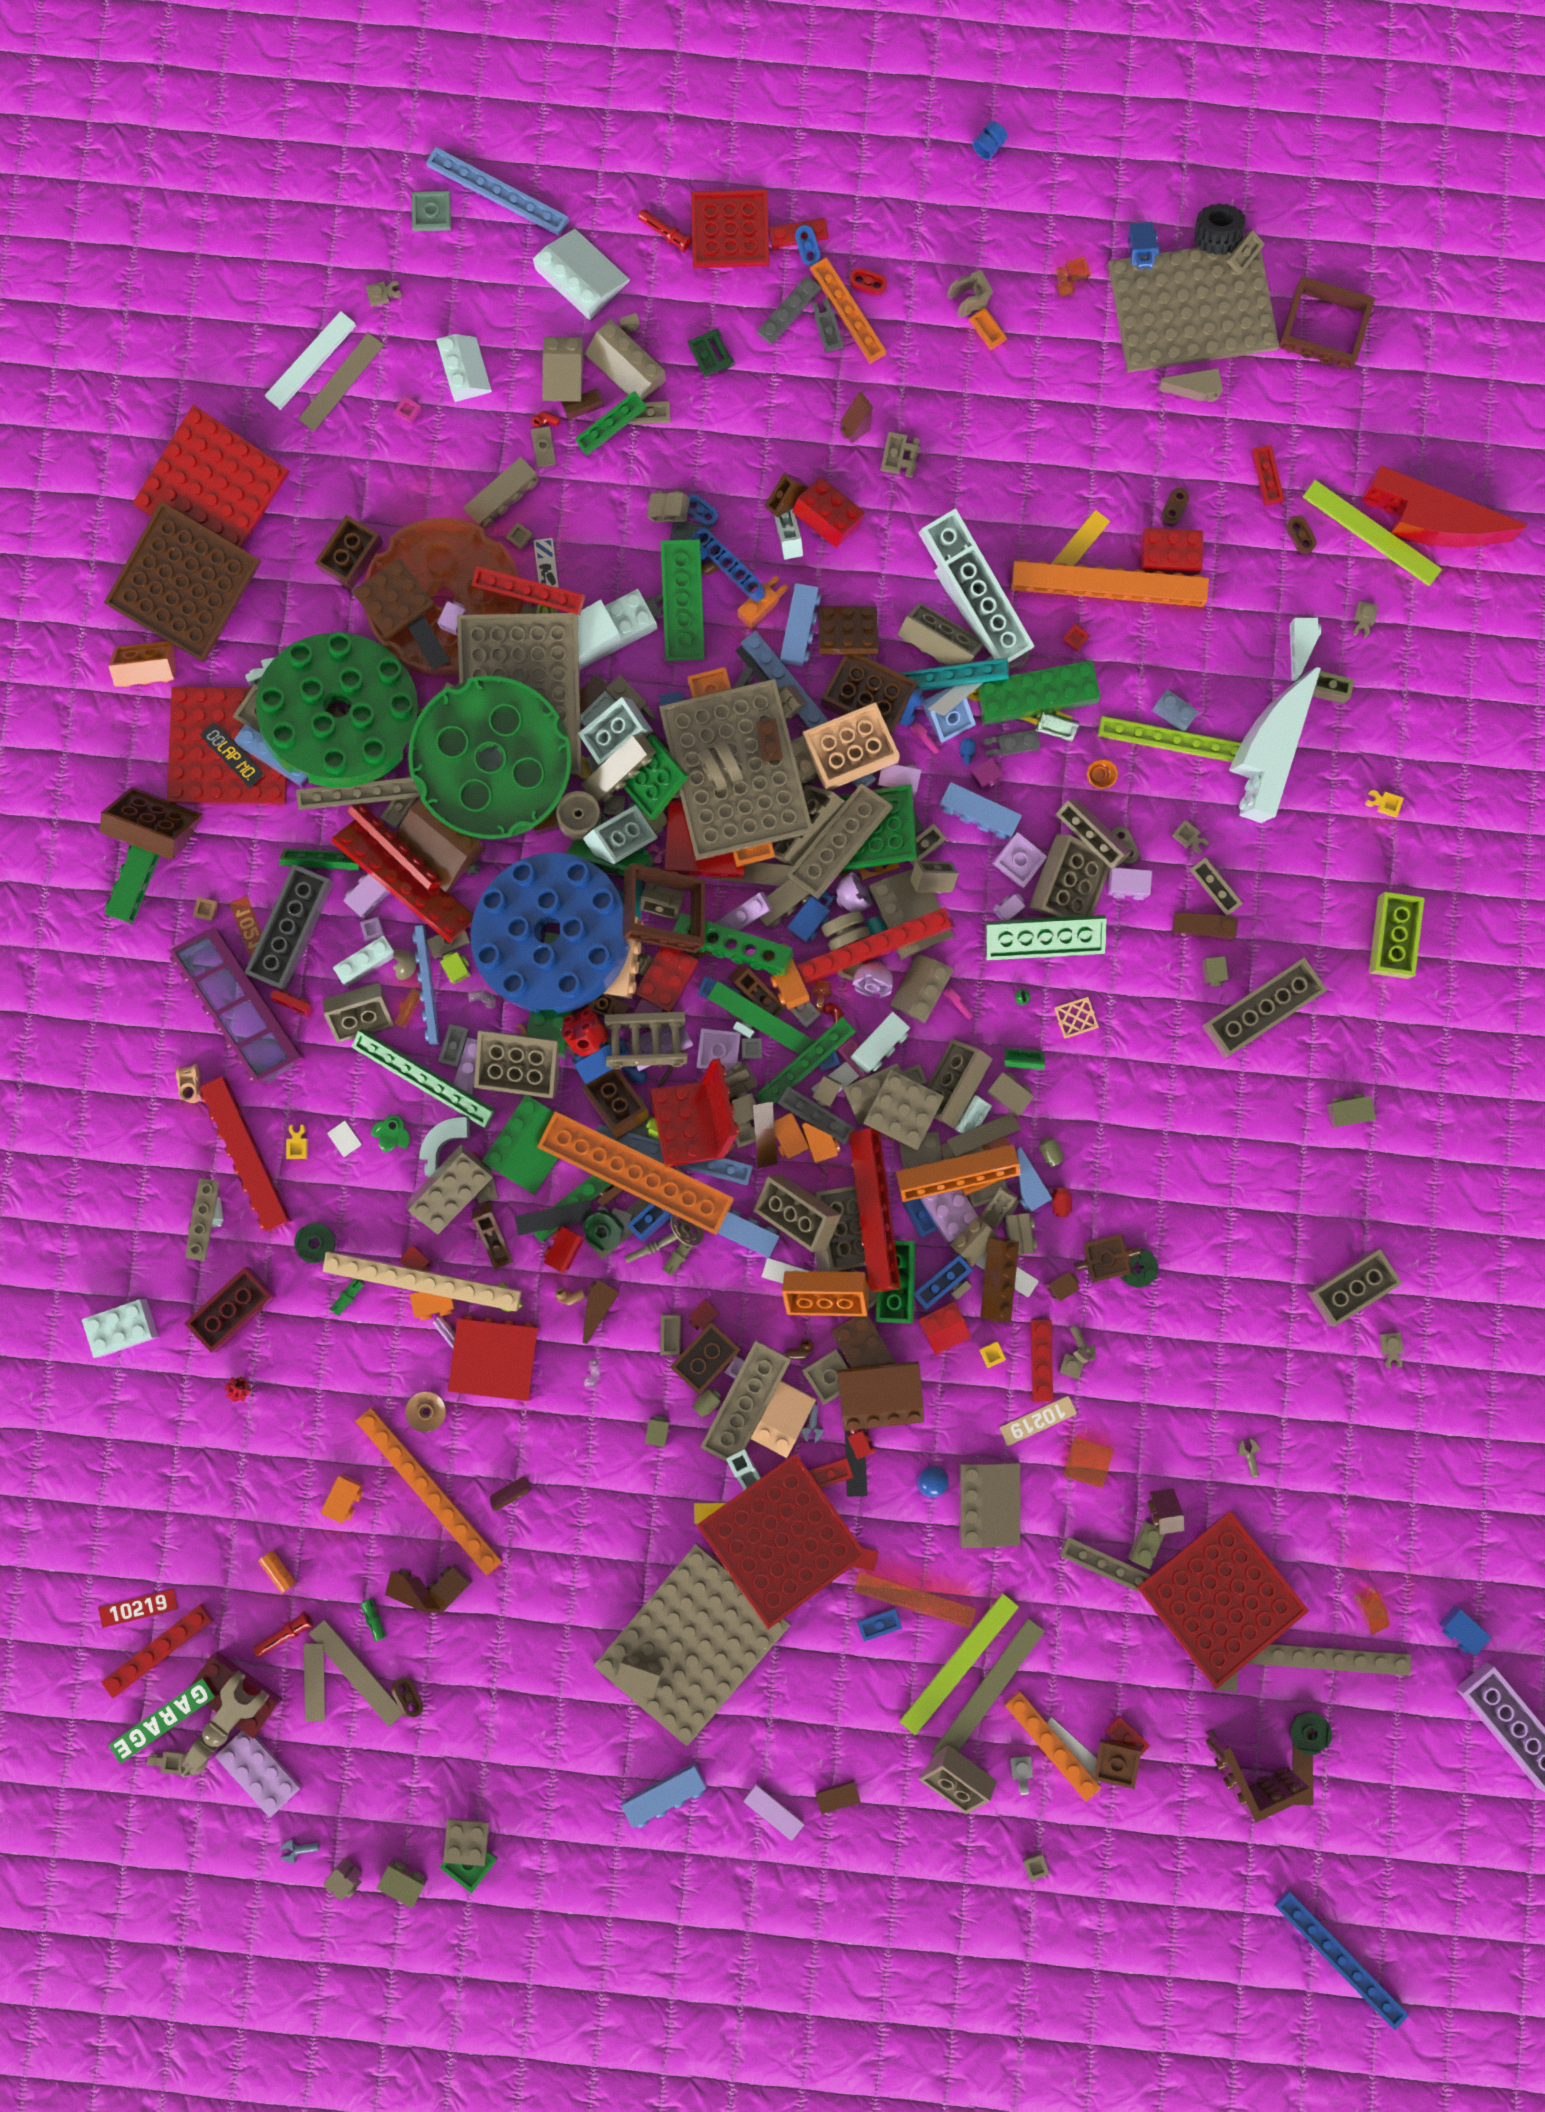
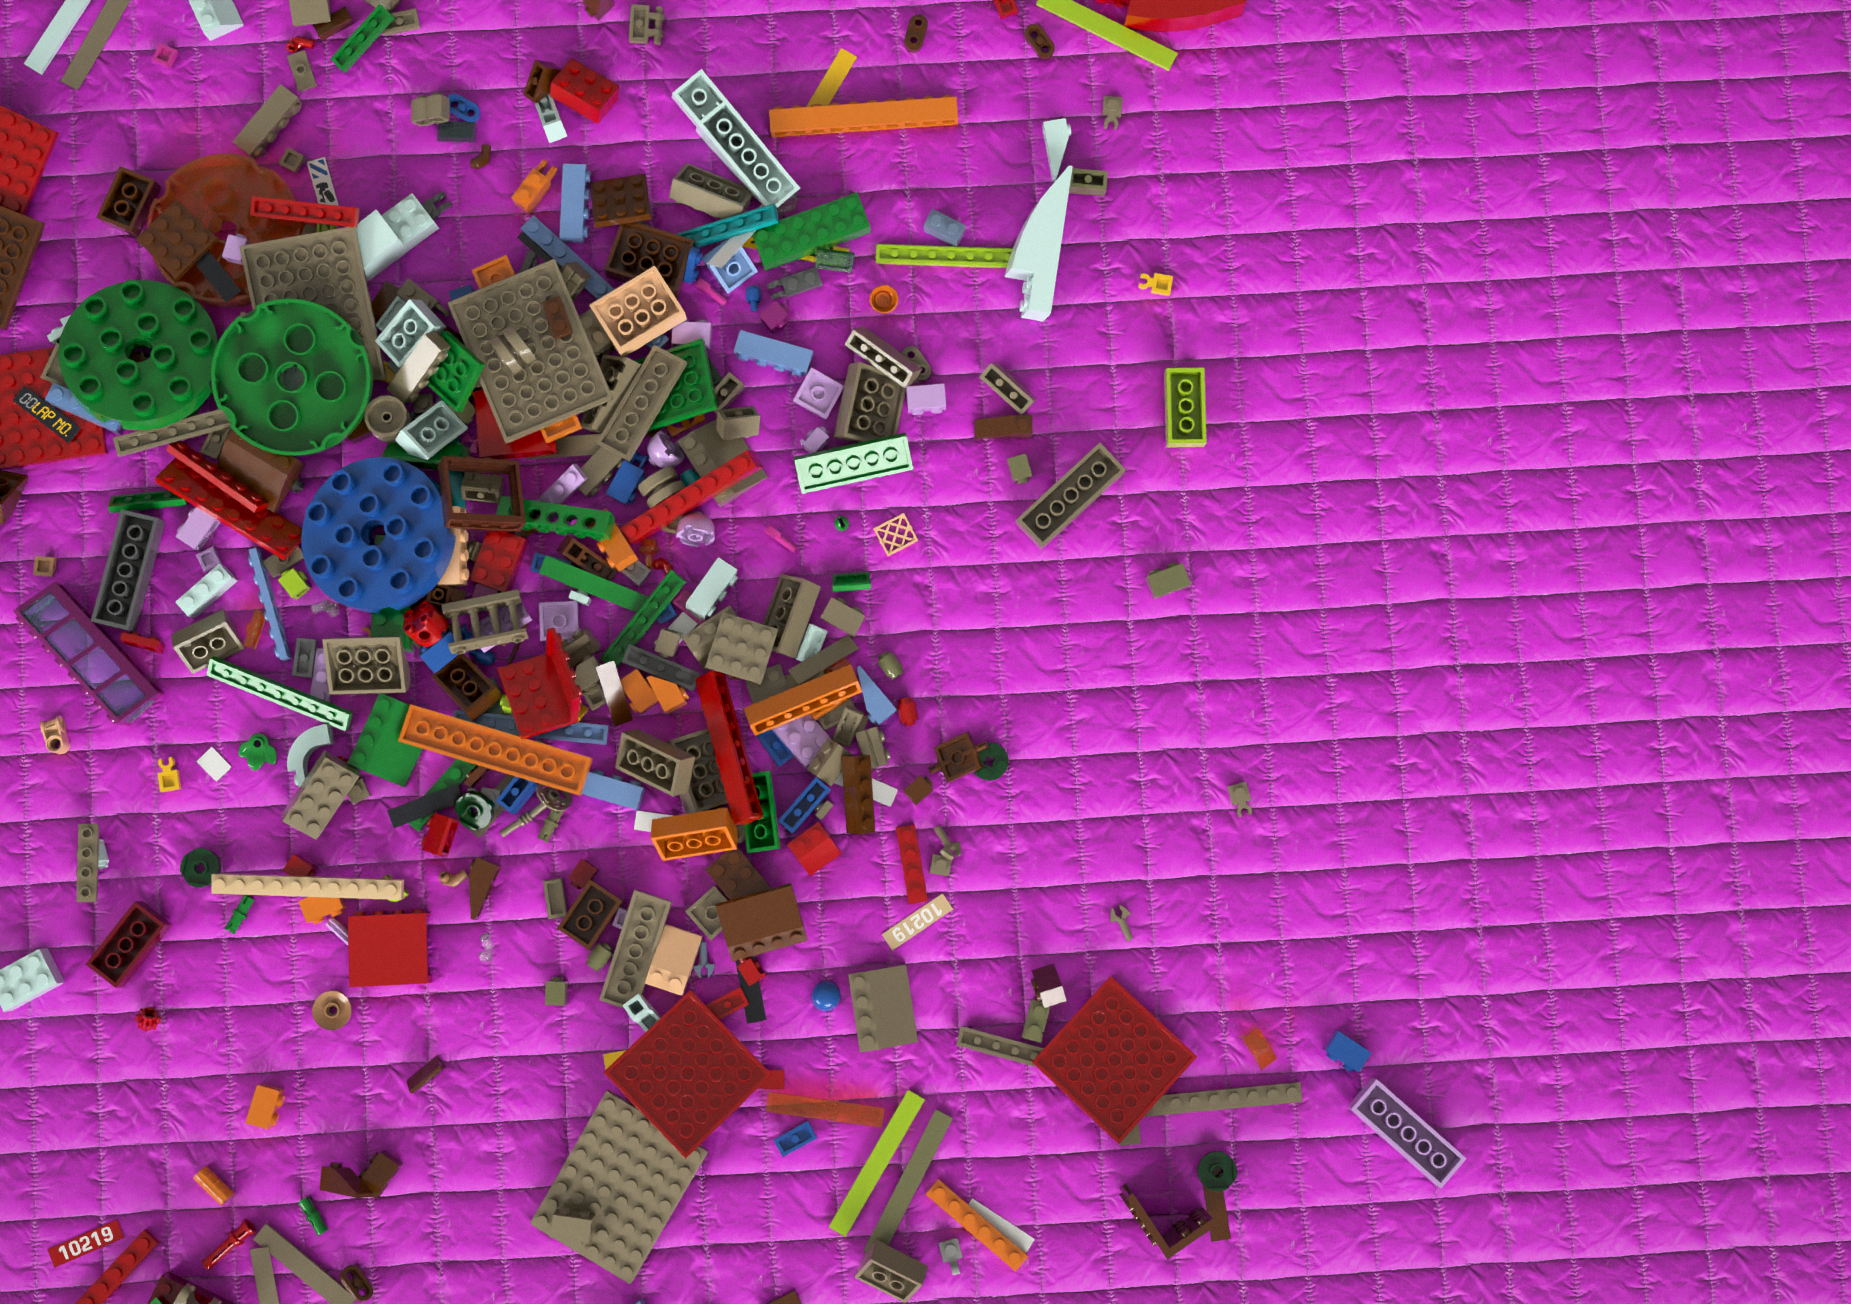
camera: 15 degrees left, 0 degrees up
red brick [200,1076,292,1232] -> none
clear orange sticker [229,896,262,959] -> none
orange plate [355,1407,503,1576] -> none
dark tan hair [393,948,416,980] -> none
reddish brown slope [472,1202,513,1269] -> none
green plate [661,539,705,661] -> none
blue beam [688,528,766,602] -> none
flat silver plate [742,1038,762,1059] -> none
reddish brown arm [786,1339,813,1360] -> none
dark tan slope [890,954,954,1024] -> none
dark tan plate [902,1064,927,1085] -> none
yellow plate [979,1341,1006,1368] -> none
red plate [1062,624,1090,652] -> none
clear orange tile [1063,1437,1114,1489] -> none
reddish brown plate [1093,1738,1142,1789] -> none
red plate [1105,1715,1150,1757] -> none
red brick [1140,528,1203,576] -> none
dark tan plate [1172,820,1209,855] -> none
dark tan brick [1307,1249,1403,1327] -> none

